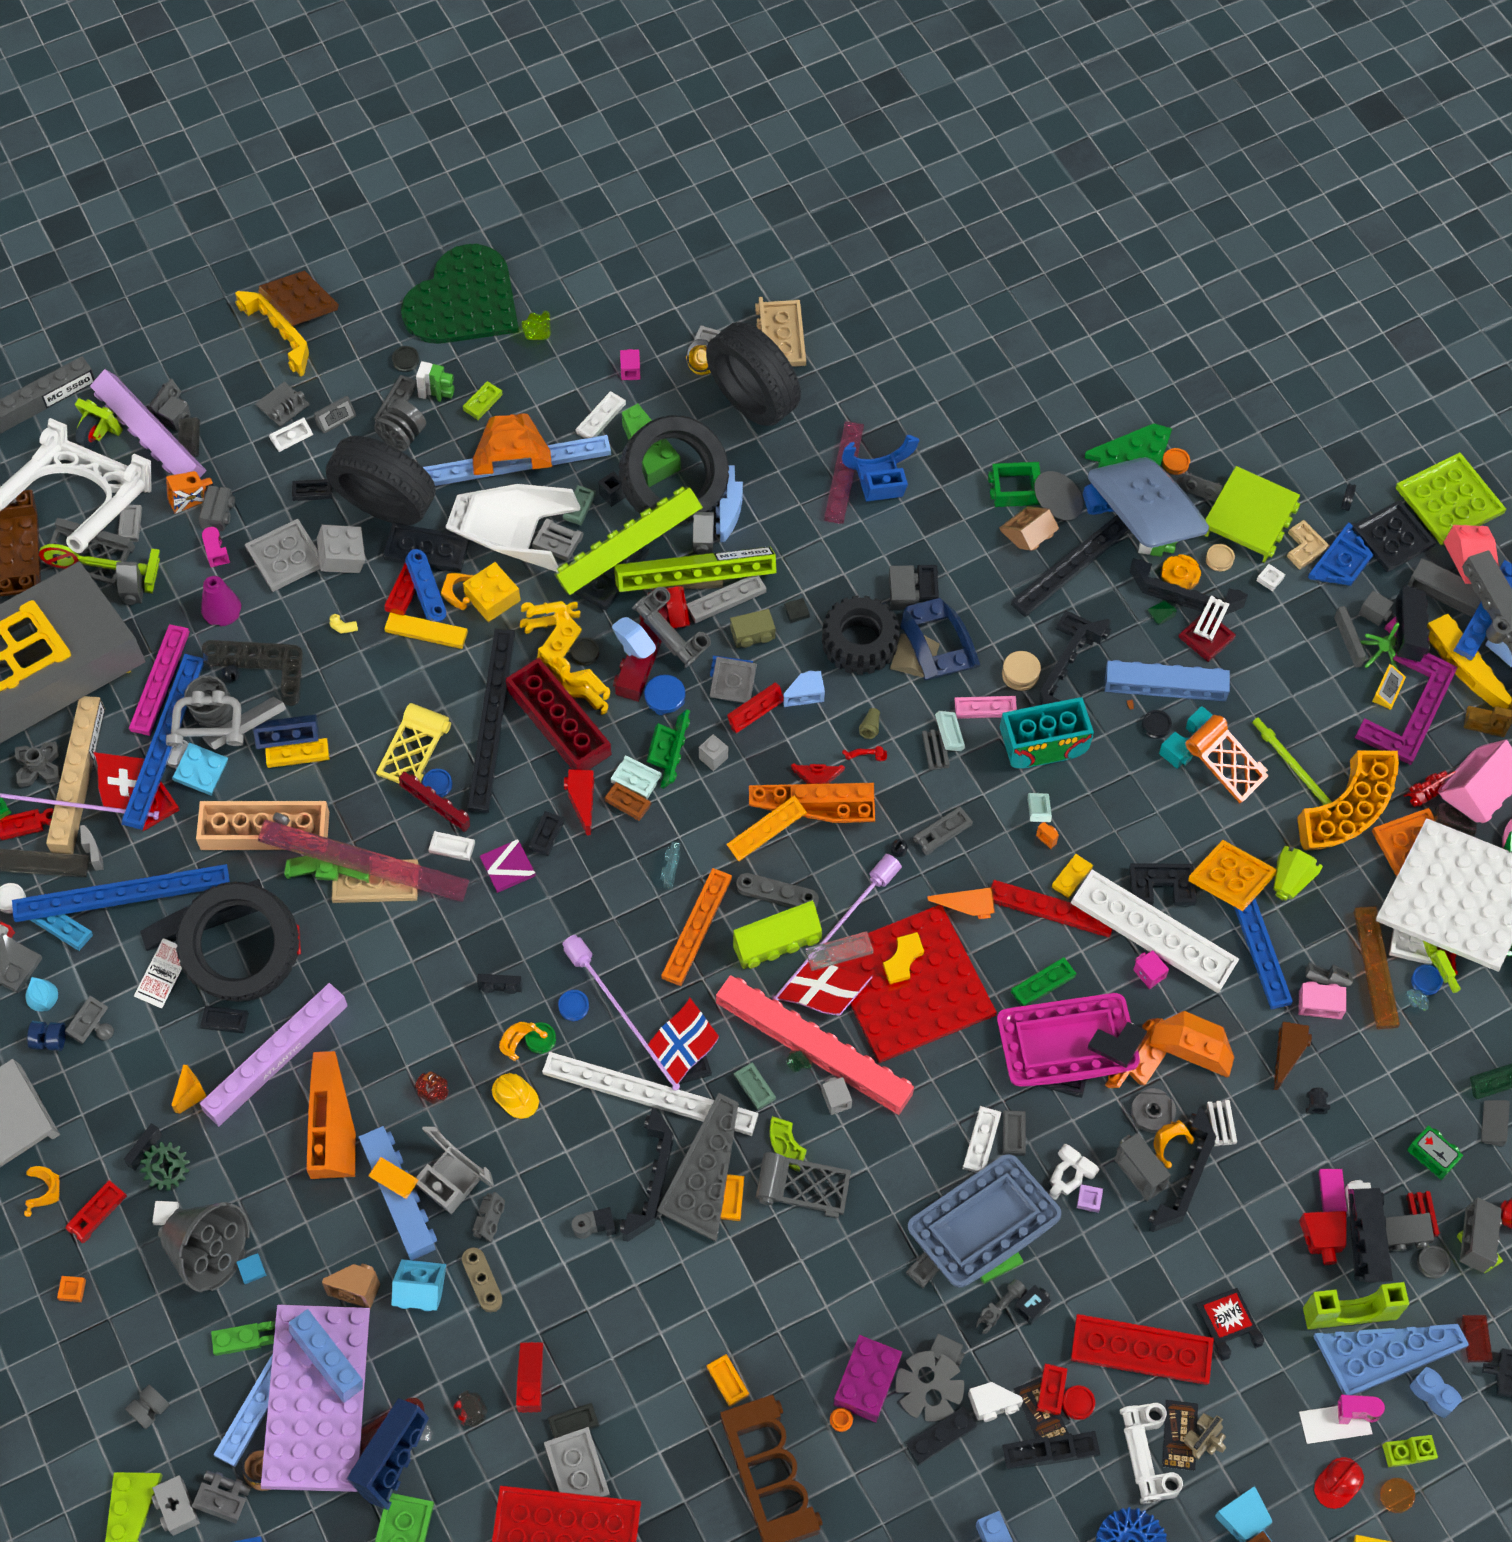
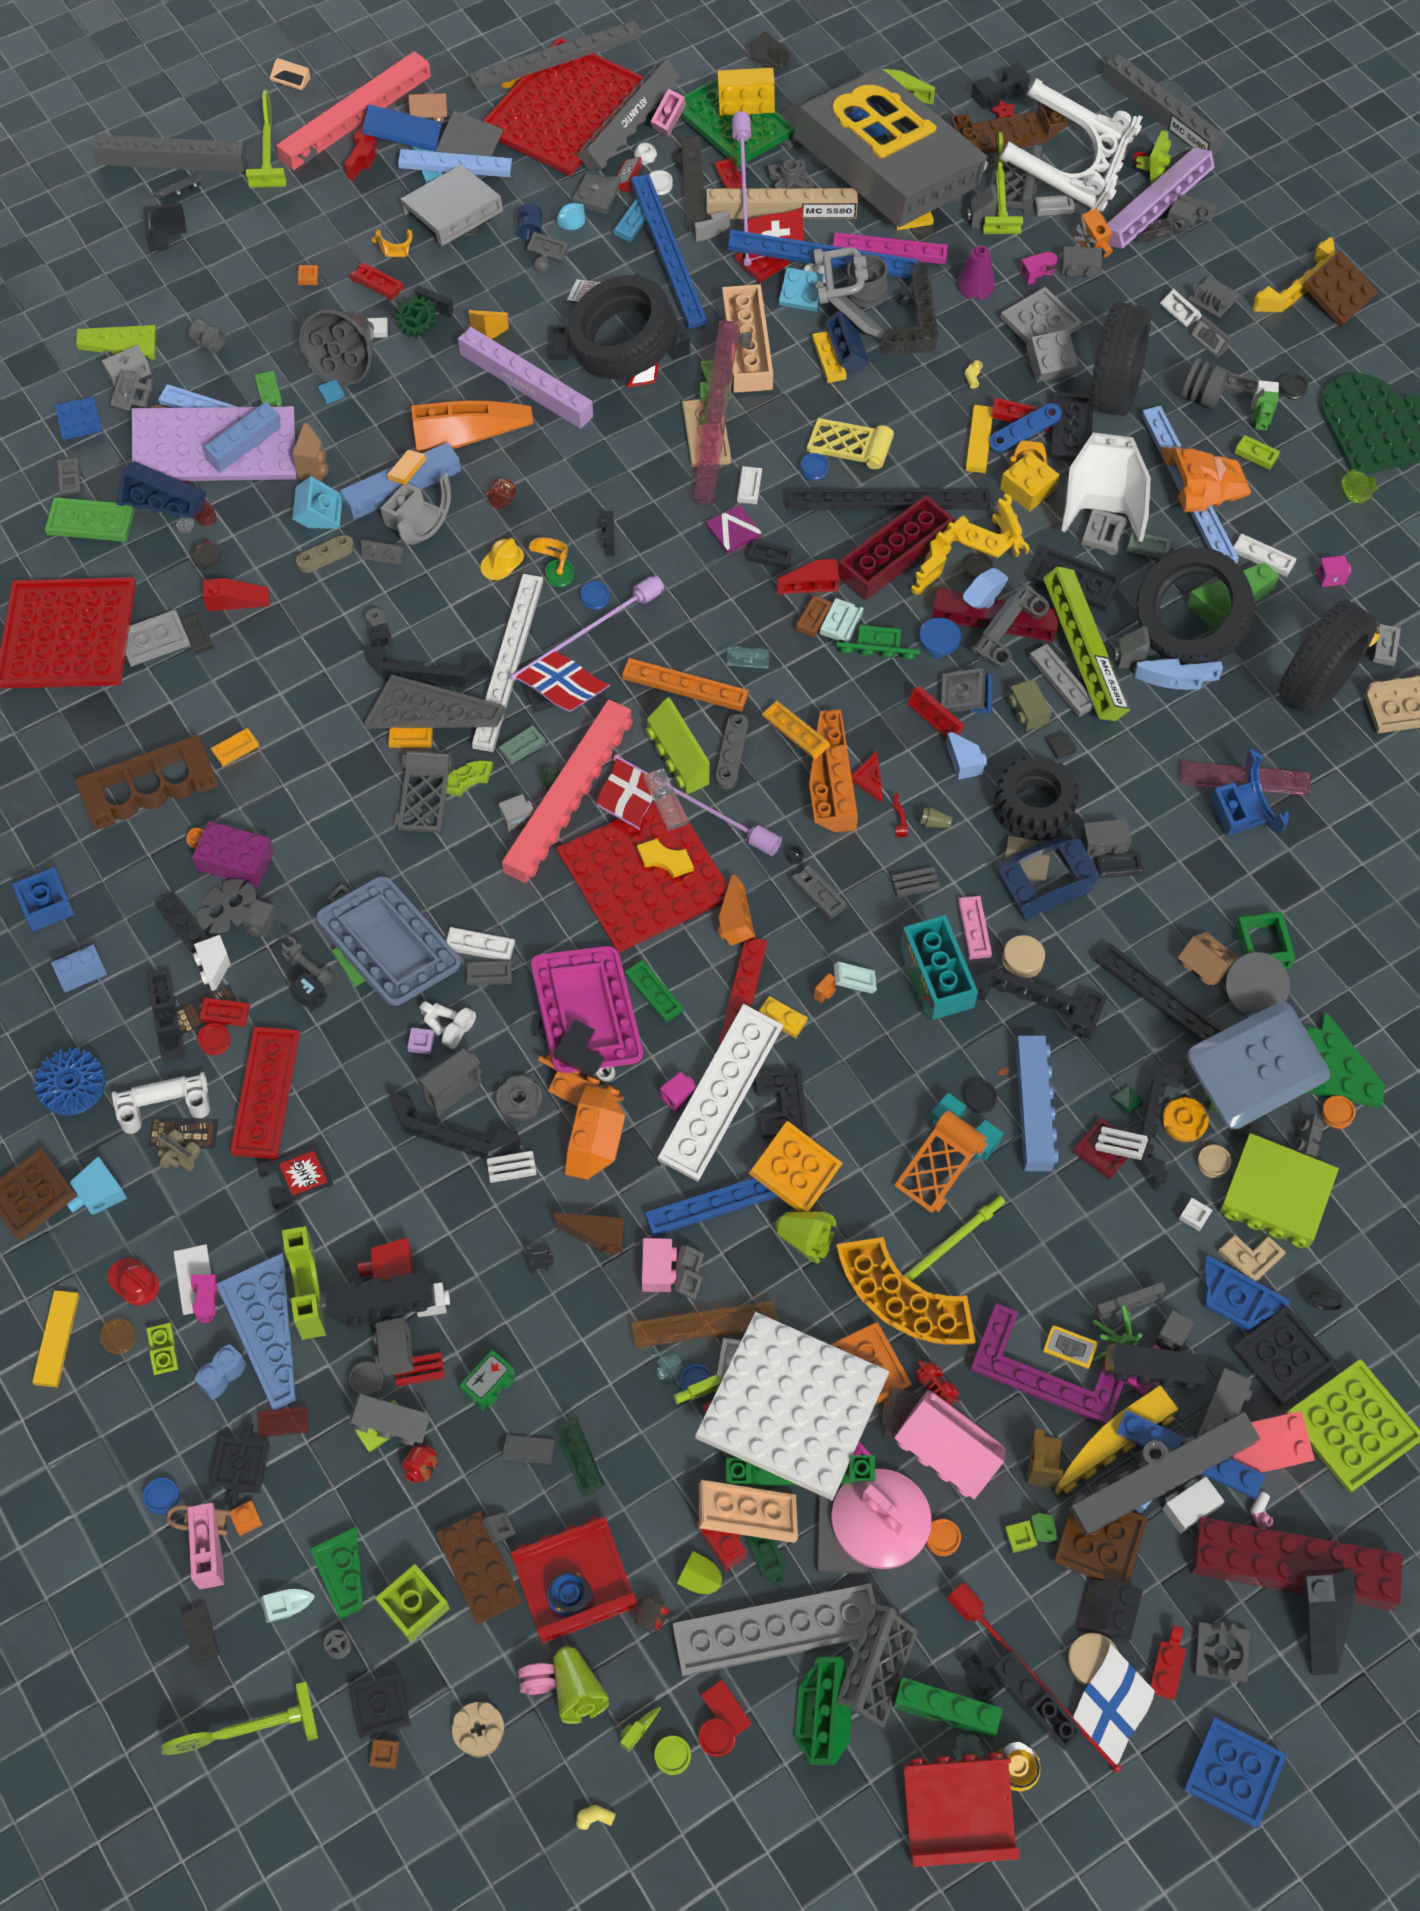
camera: 85 degrees right, 0 degrees up
dark red plate [399,771,470,832] -> none
lime brick [554,486,703,595] -> none
red slope [666,586,690,628] -> none
light grey brick [699,734,728,771] -> none
light aqua tile [935,711,965,751] -> none
light orange helmet [1154,1120,1195,1169] -> none
dark pink tile [1318,1169,1347,1213] -> none

